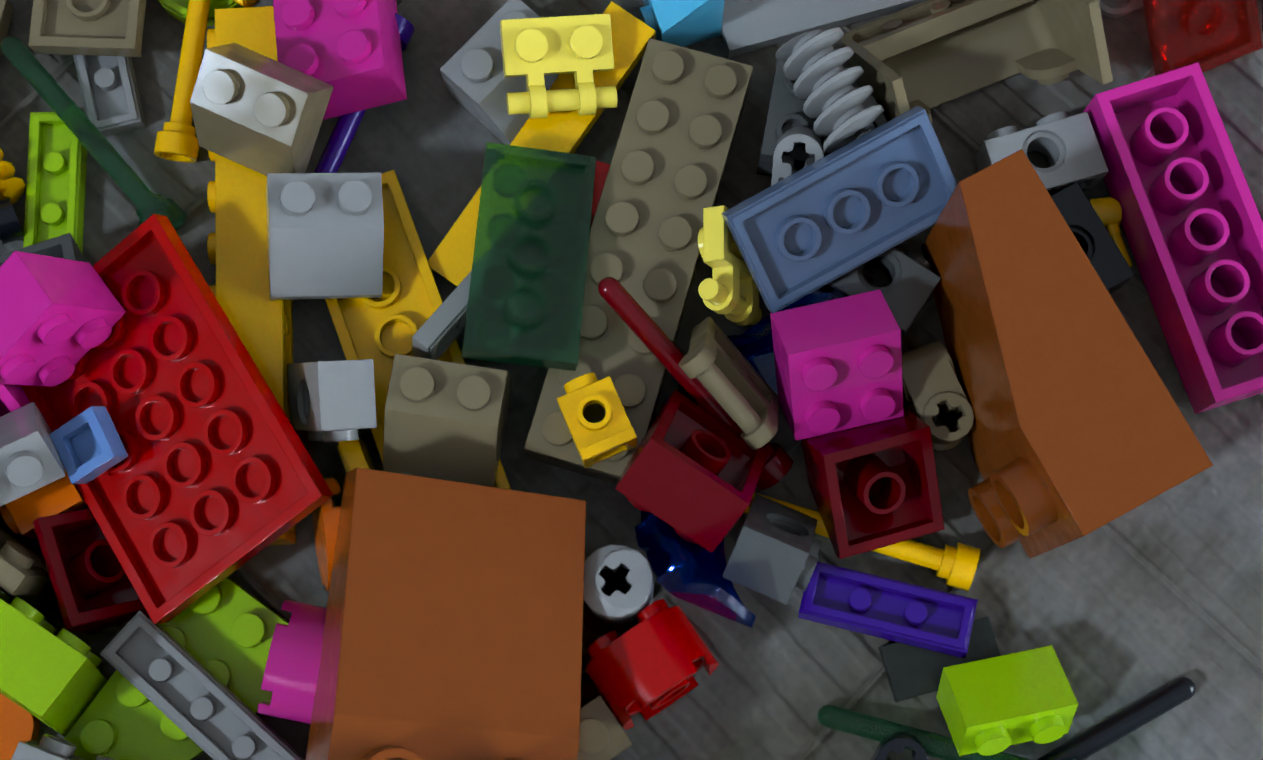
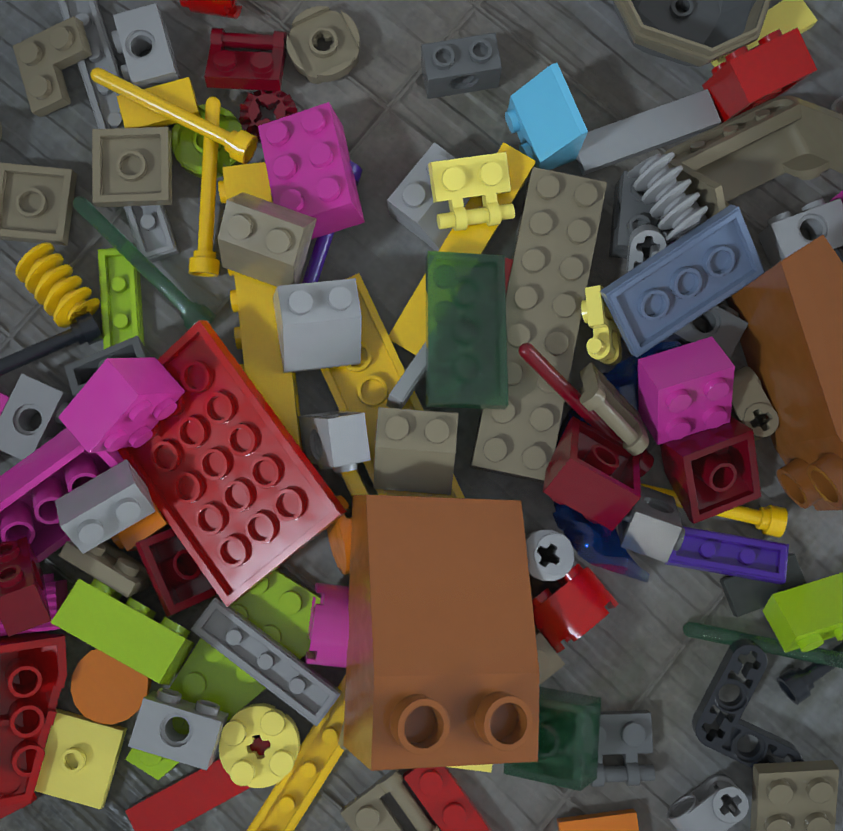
camera: 10 degrees left, 5 degrees up
medium blue plate [49,406,128,484] -> none
yellow brick [556,372,638,468] -> none

